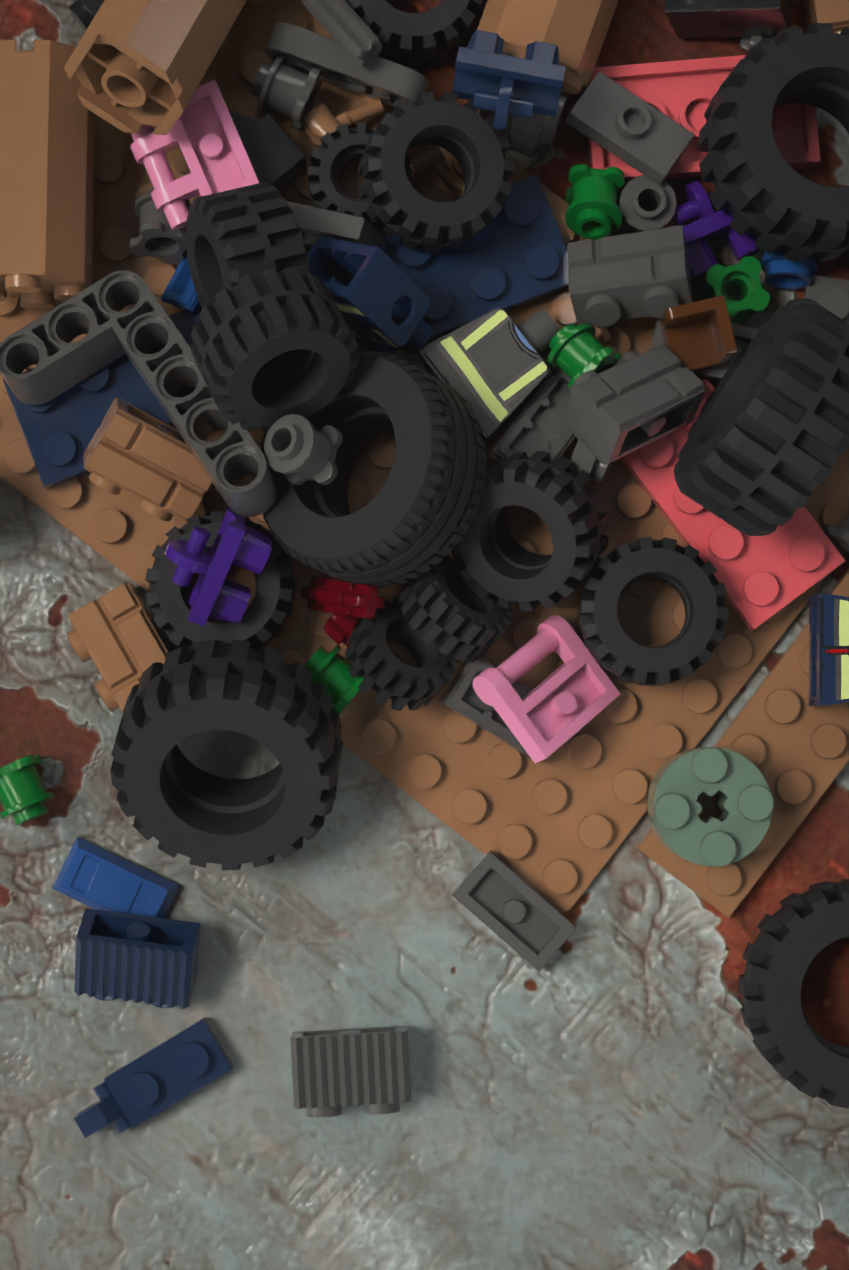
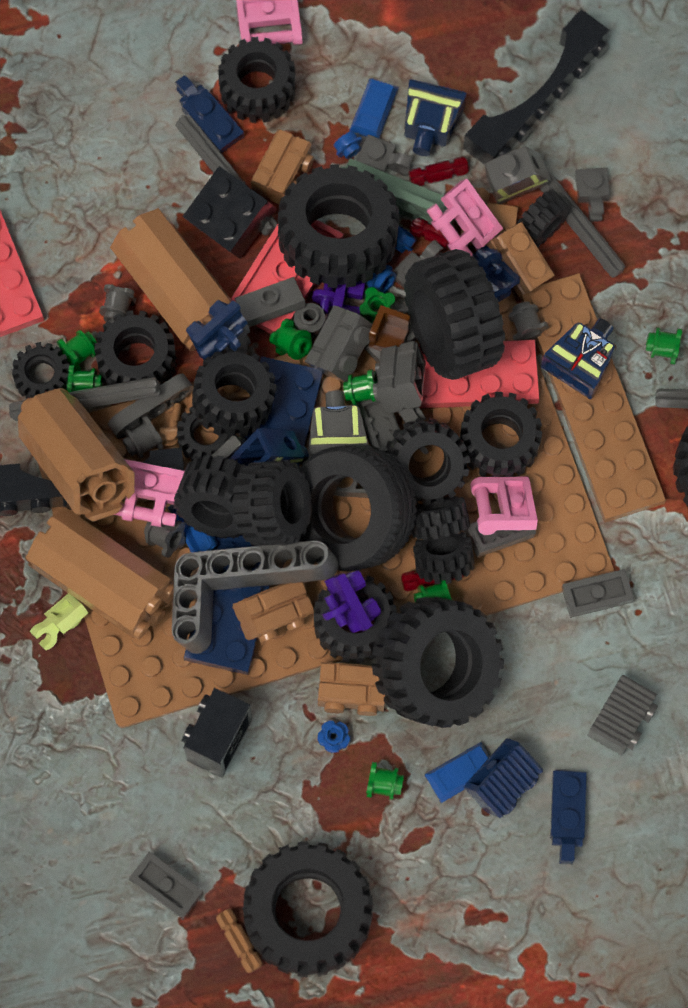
camera: 60 degrees left, 15 degrees down
dark grey brick [264,414,343,485] -> none
dark red axle [300,576,385,620] -> none
sand green brick [648,747,774,867] -> none
none -> blue plate [317,720,350,753]

